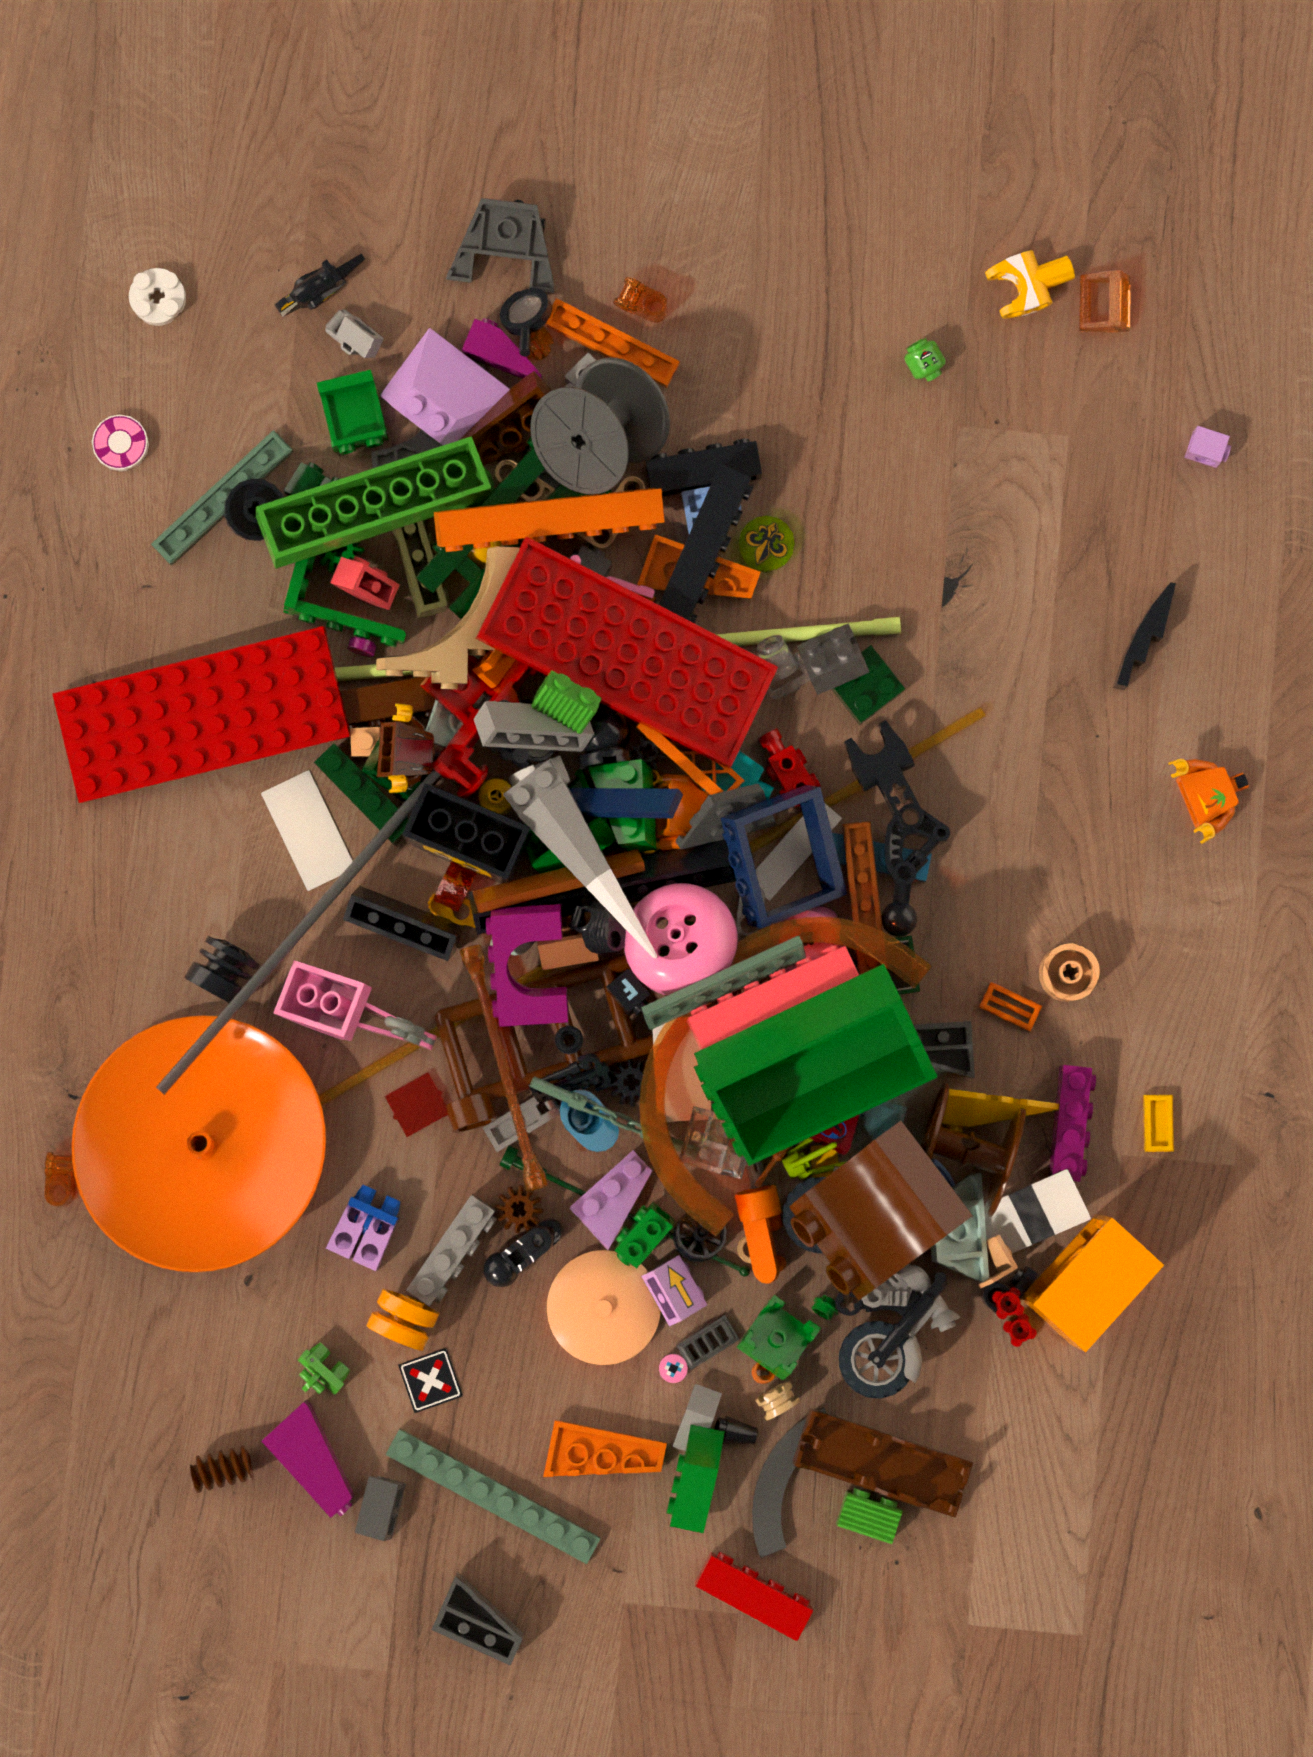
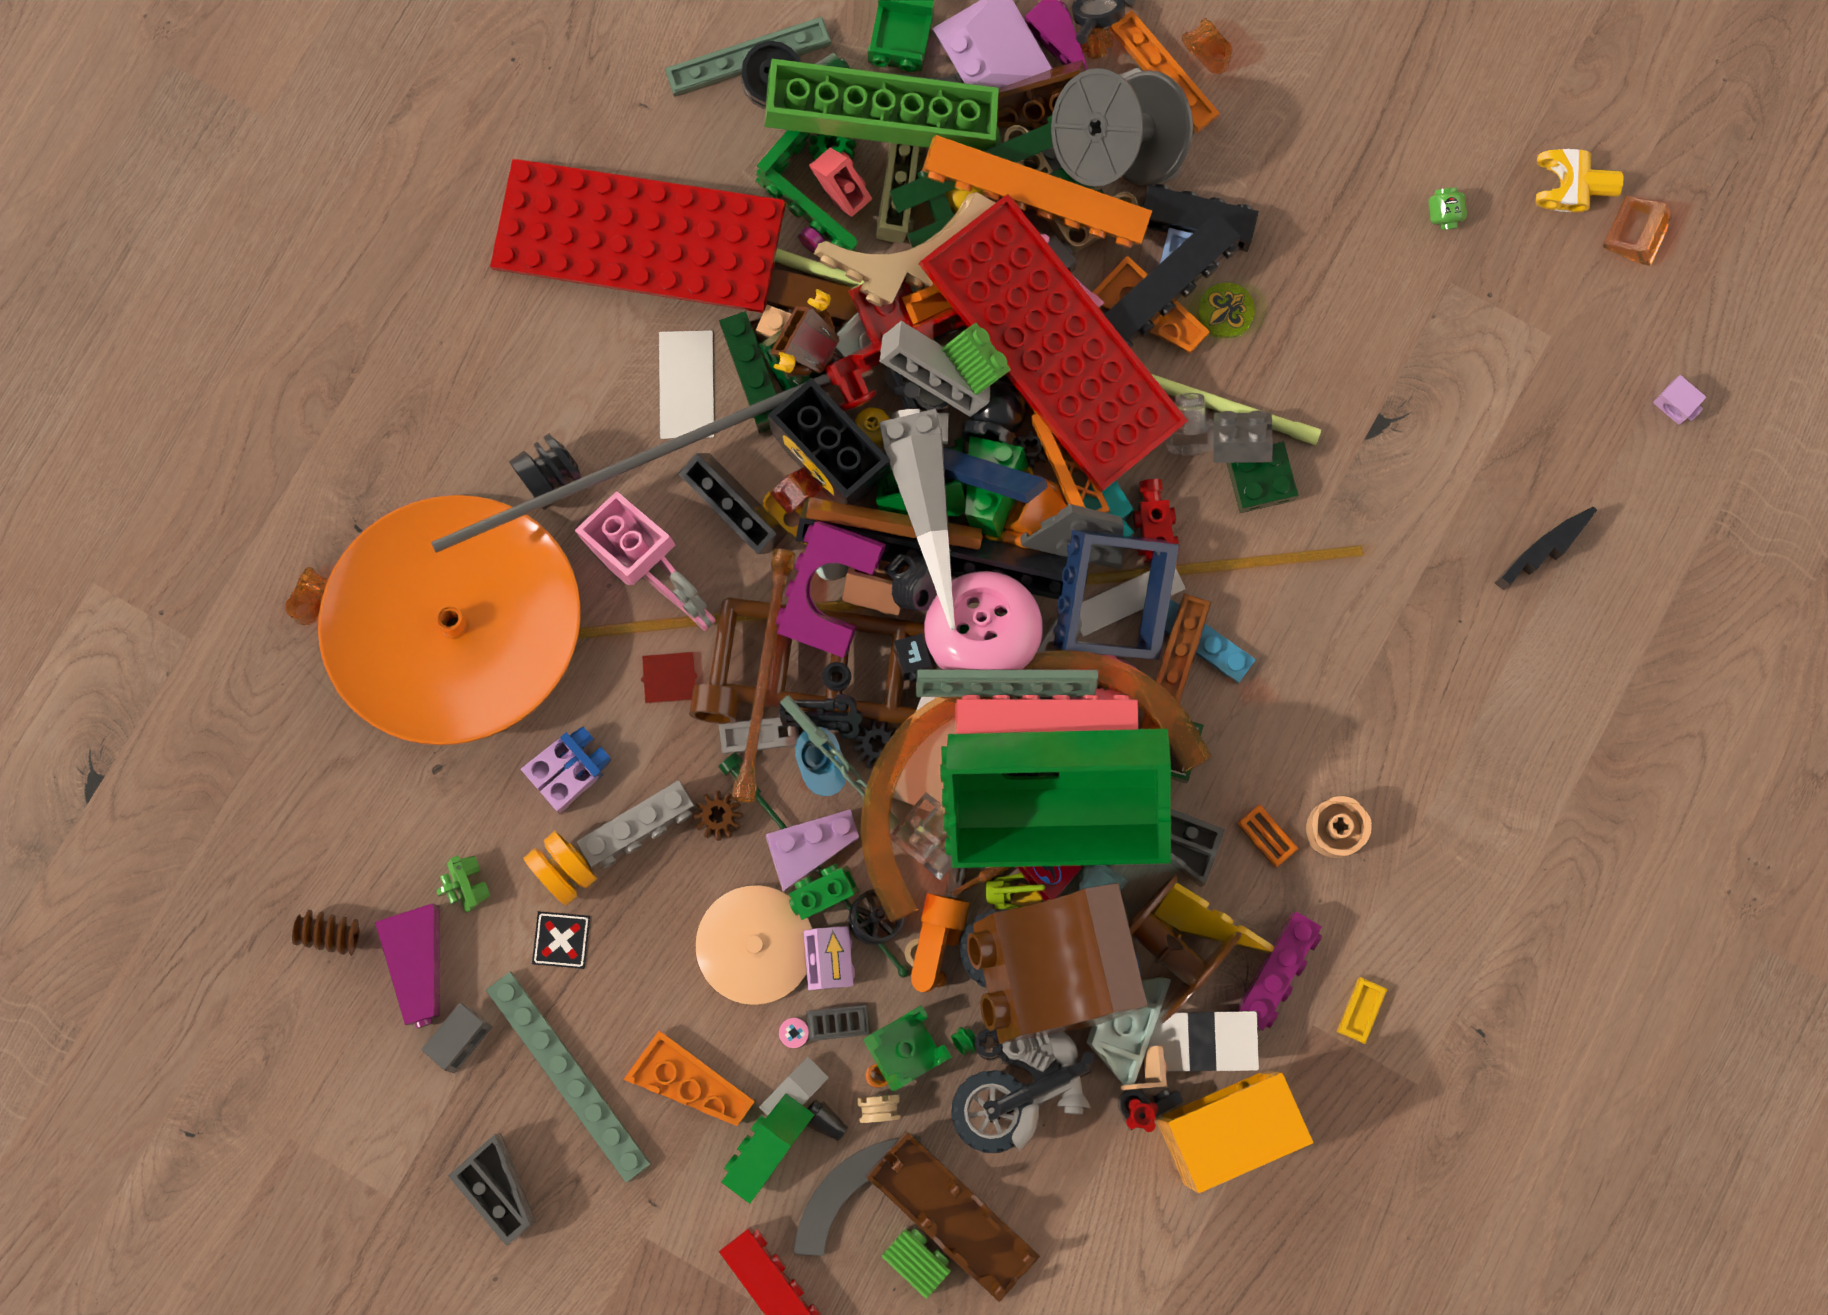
camera: 25 degrees right, 5 degrees down
black piece [483,1218,563,1287] -> none
black piece [844,720,950,937] -> none
red plate [1003,1313,1037,1347] -> none
orange torso [1168,758,1249,844] -> none

